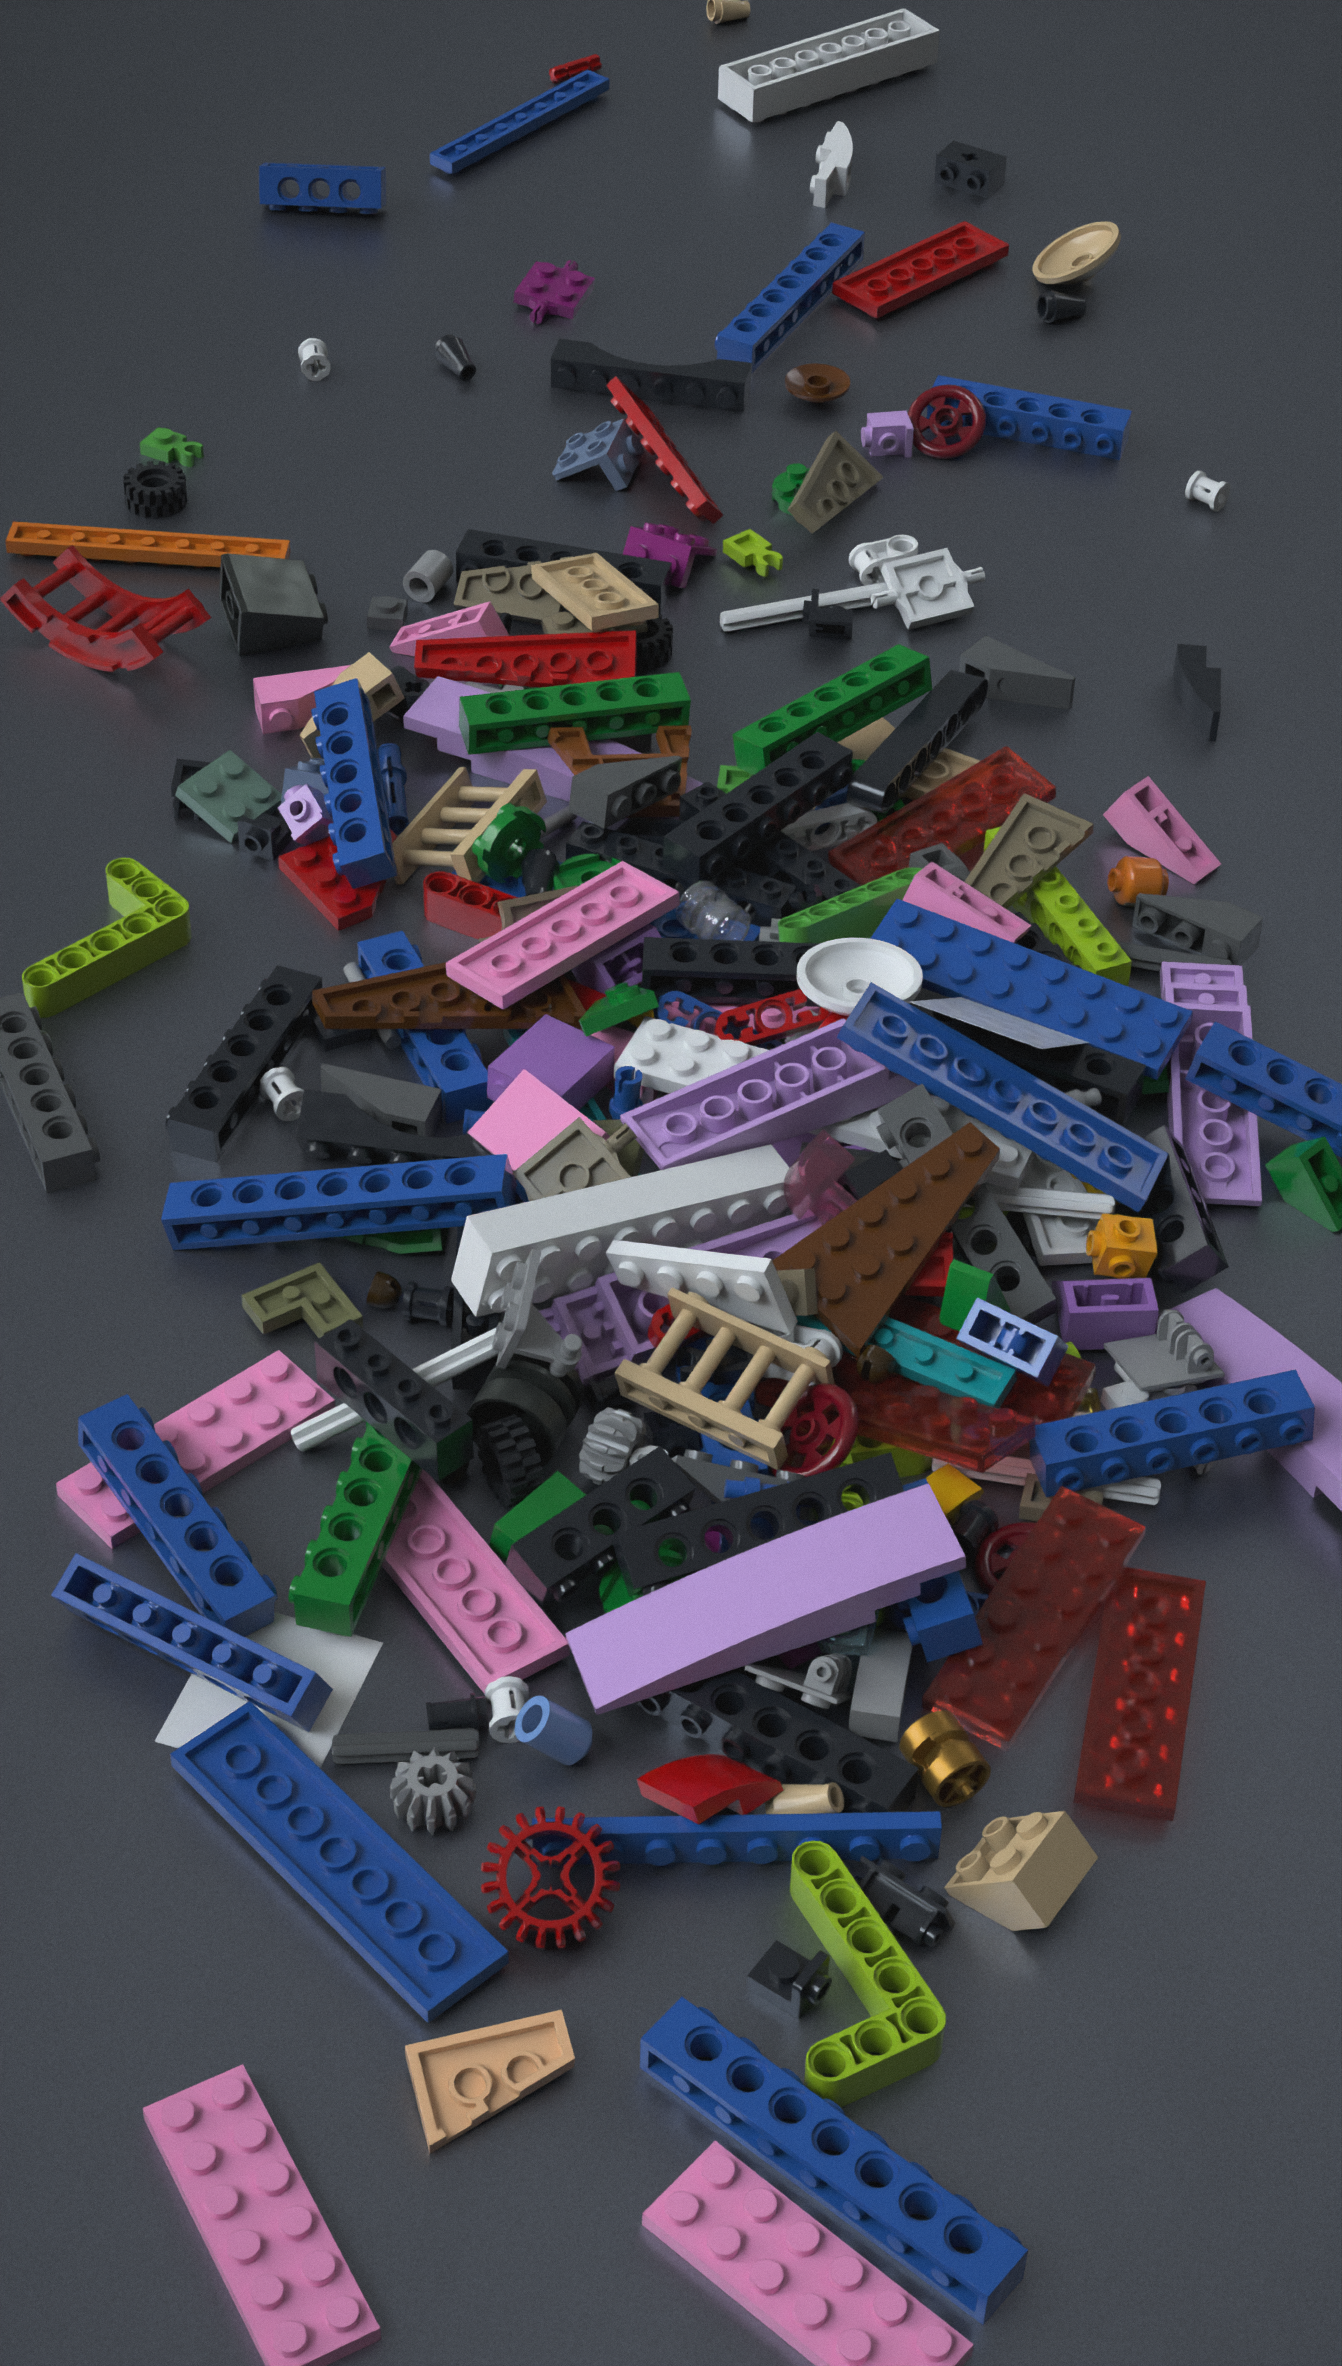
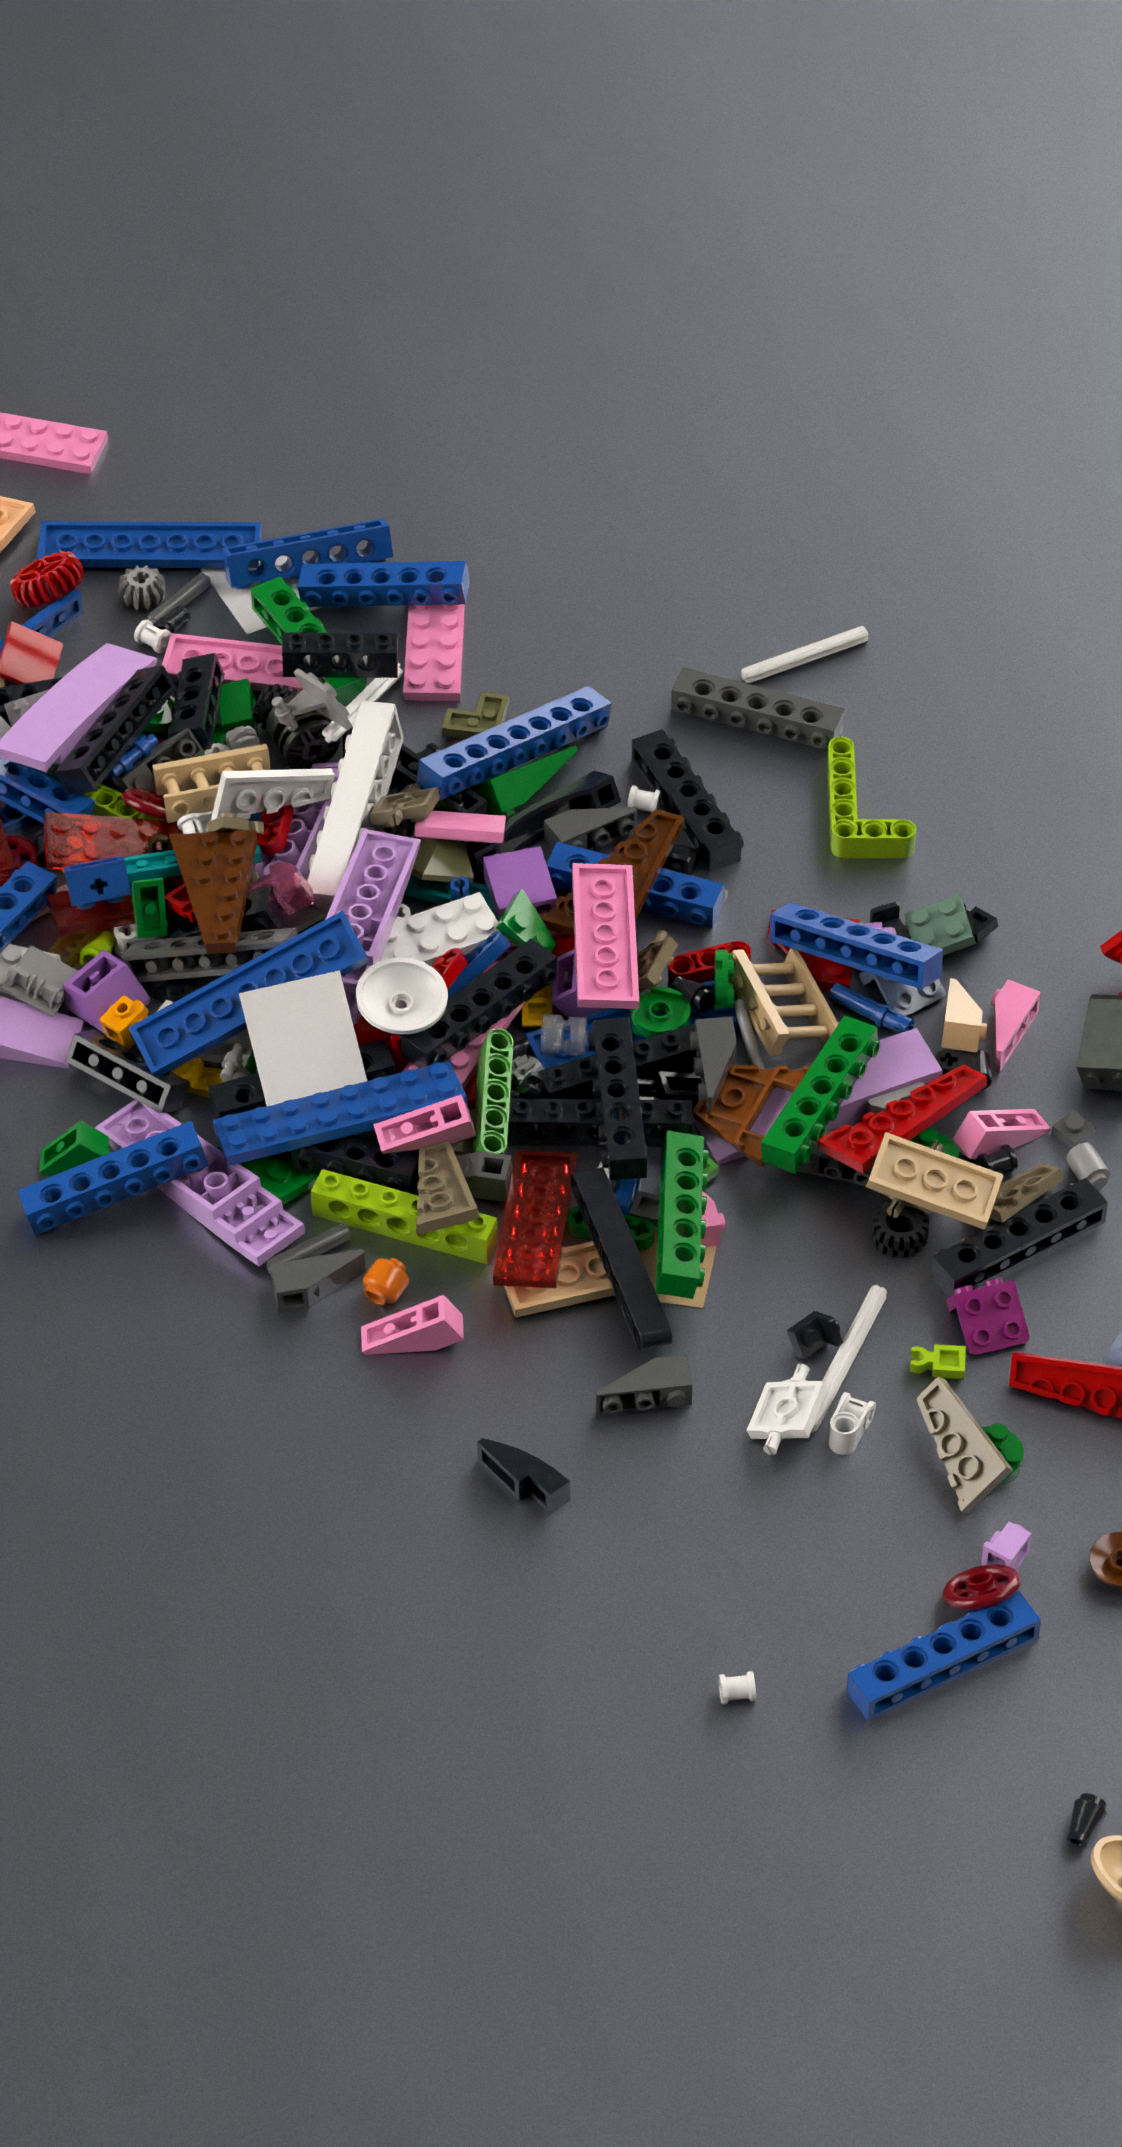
camera: 135 degrees right, 5 degrees up
medium blue brick [515,1695,592,1765] -> none

